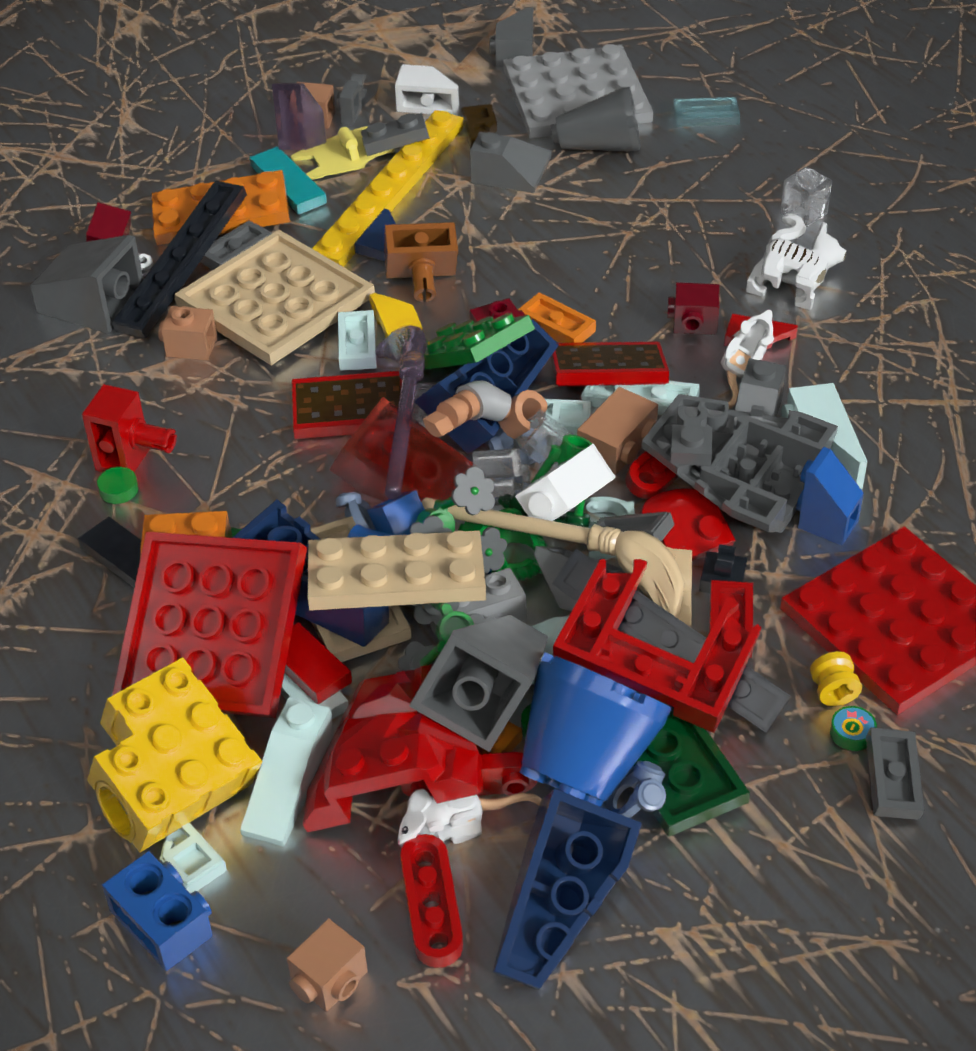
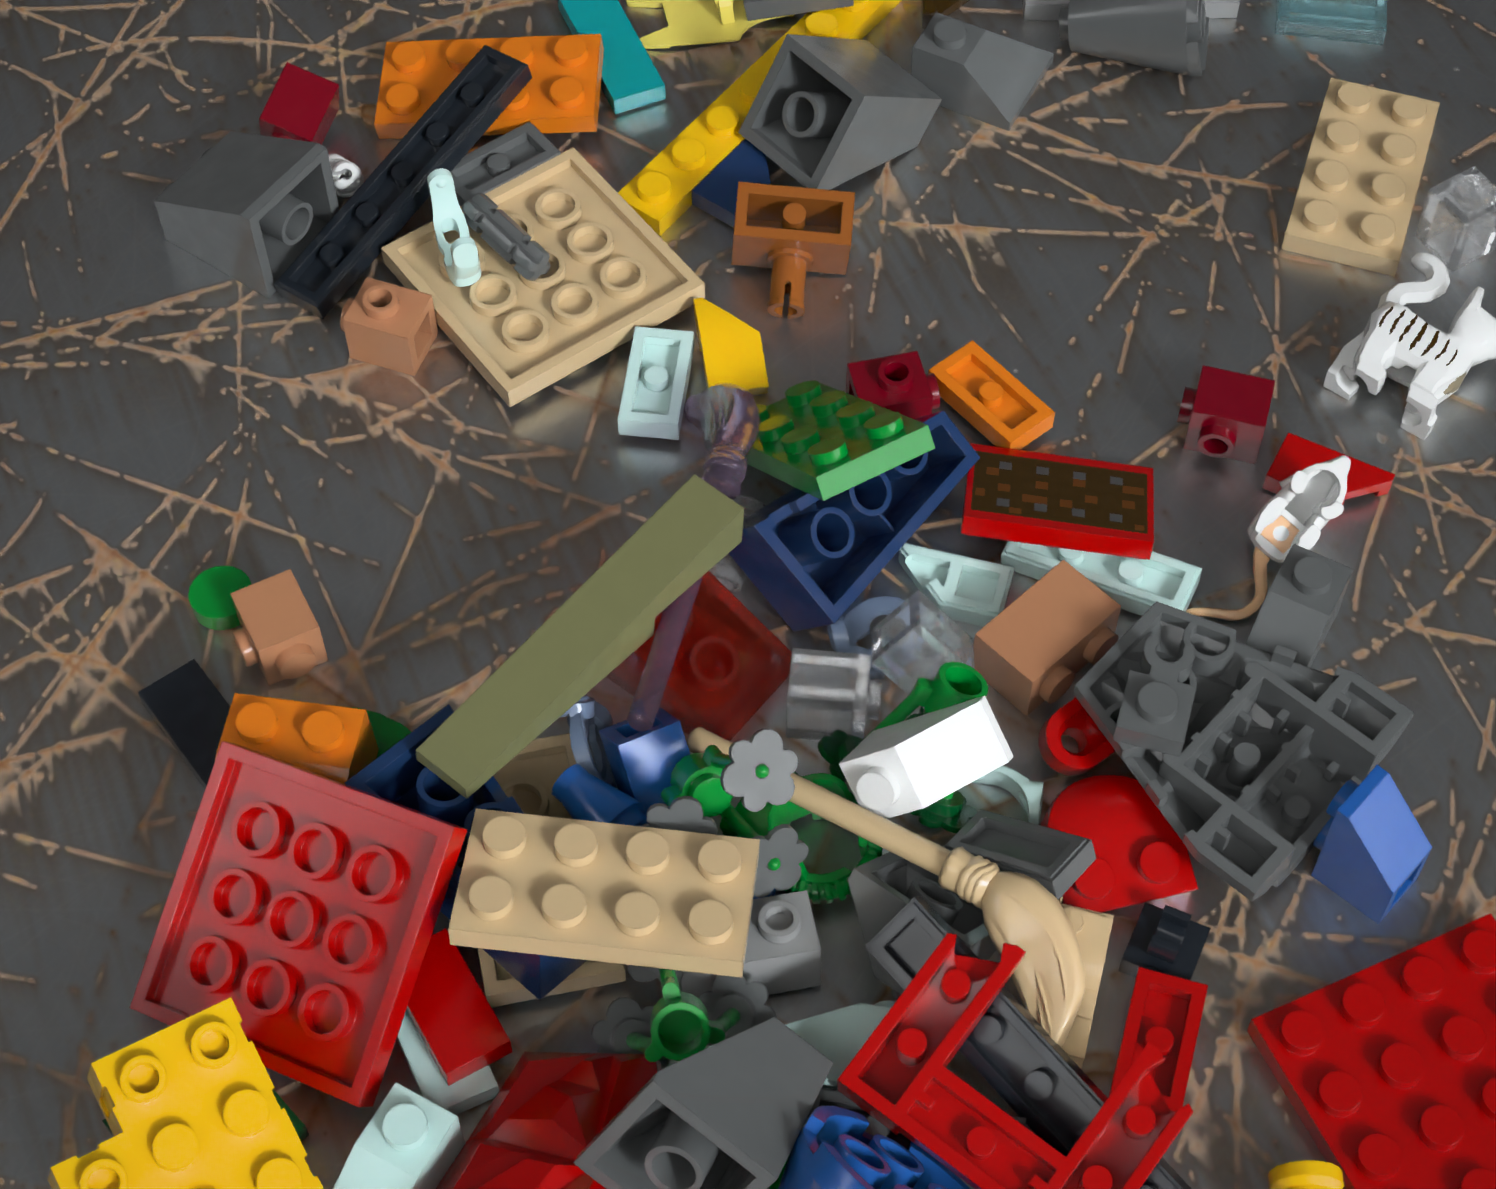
camera: 10 degrees right, 10 degrees up
red brick [82,384,177,472] -> none
tile [292,370,408,439] -> none
nougat piece [423,380,548,439] -> none
light aqua slope [781,383,867,490] -> none
none -> nougat brick [230,569,329,686]
none -> olive slope [416,474,744,799]
none -> light aqua cap [427,168,481,287]
none -> dark grey axle [462,193,551,281]
none -> dark grey slope [738,34,942,190]
none -> tan plate [1281,78,1440,277]

